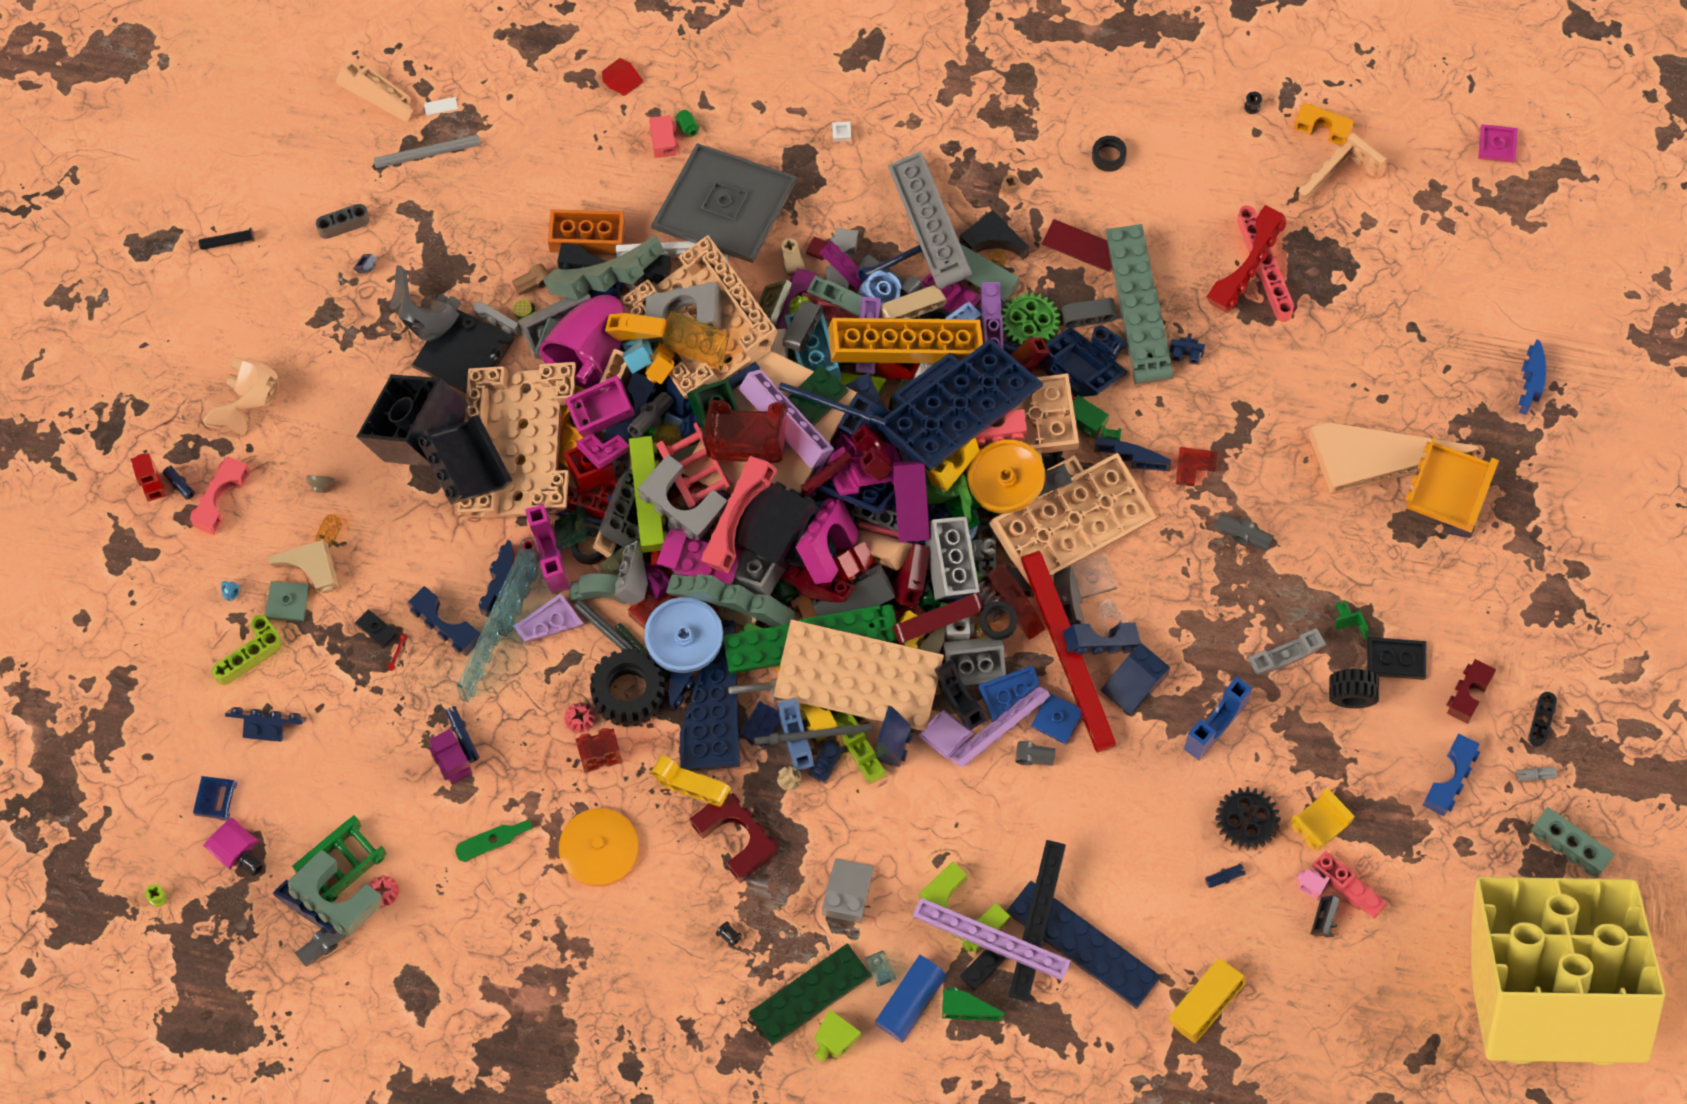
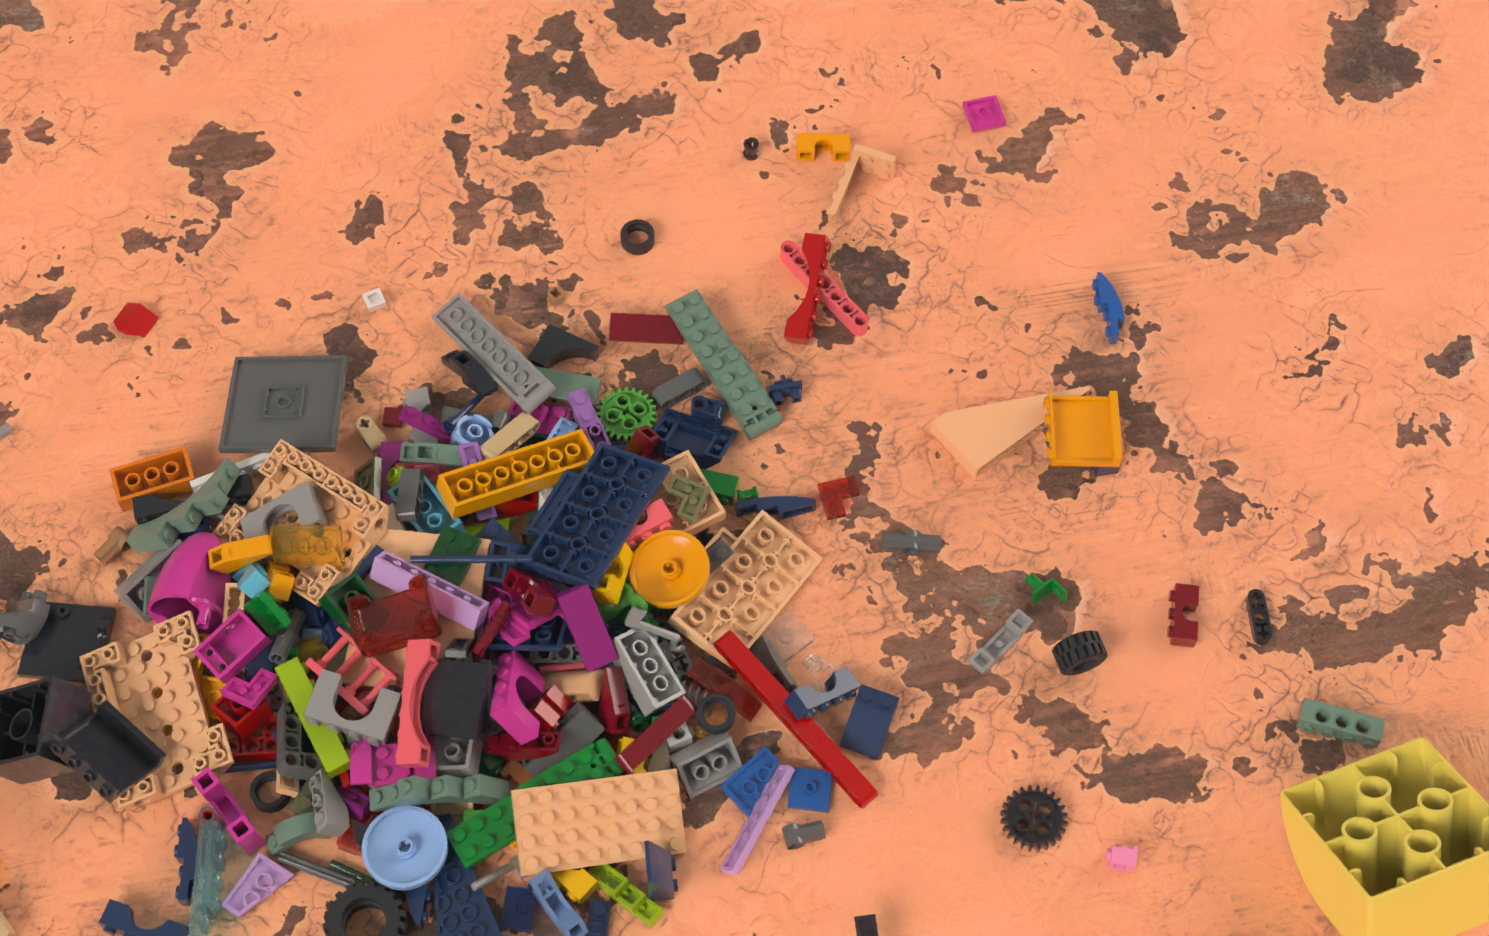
camera: 25 degrees left, 5 degrees down
light grey hinge [473,301,521,337] -> none
tile [513,300,532,319] -> none
clear green plate [555,506,587,551] -> none
coral brick [649,115,679,158] -> none
green brick [676,110,700,137] -> none
dark grey bar [754,723,873,745] -> none
lavender piece [918,710,973,760] -> none
black arch [935,660,987,731] -> none
clear yellow plate [988,249,1007,267] -> none
blue arch [1184,677,1252,761] -> none
dark blue axle [1205,863,1245,888] -> none
yellow panel [1290,787,1355,851] -> none
black plate [1310,895,1339,938] -> none
coral slope [1312,850,1387,919] -> none
black tile [1366,637,1426,680] -> none
blue arch [1422,733,1480,816] -> none
light grey axle [1516,766,1557,782] -> none
none -> green bracket [243,591,292,636]
none -> black slope [353,821,368,851]
none -> black slope [441,350,499,397]
none -> black plate [445,638,474,658]
none -> light grey piece [625,606,680,642]
none -> olive plate [666,474,710,524]

